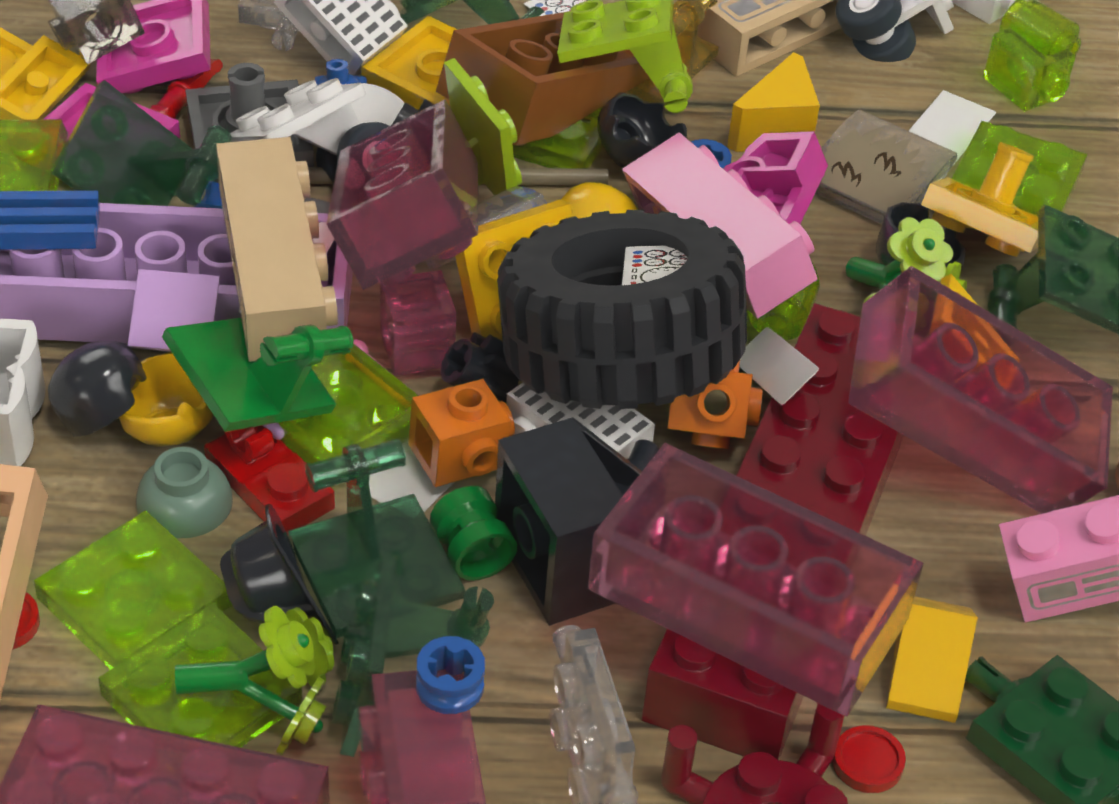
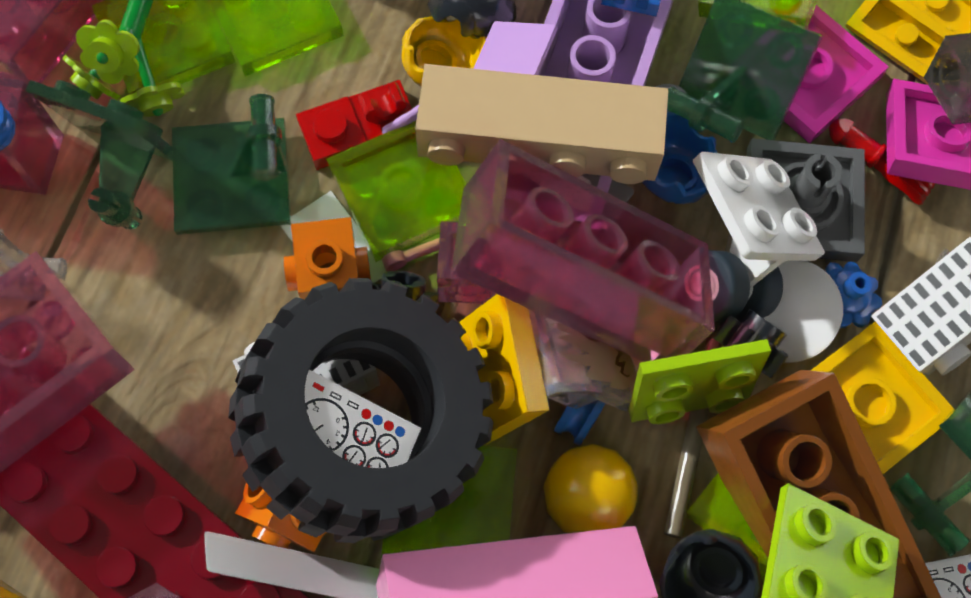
camera: 110 degrees right, 25 degrees up
sand green piece [136,447,233,538] -> none
green plate [162,318,354,432] -> none
black piece [220,504,339,645] -> none
green wheel [430,486,517,581] -> none
black piece [495,417,660,626] -> none

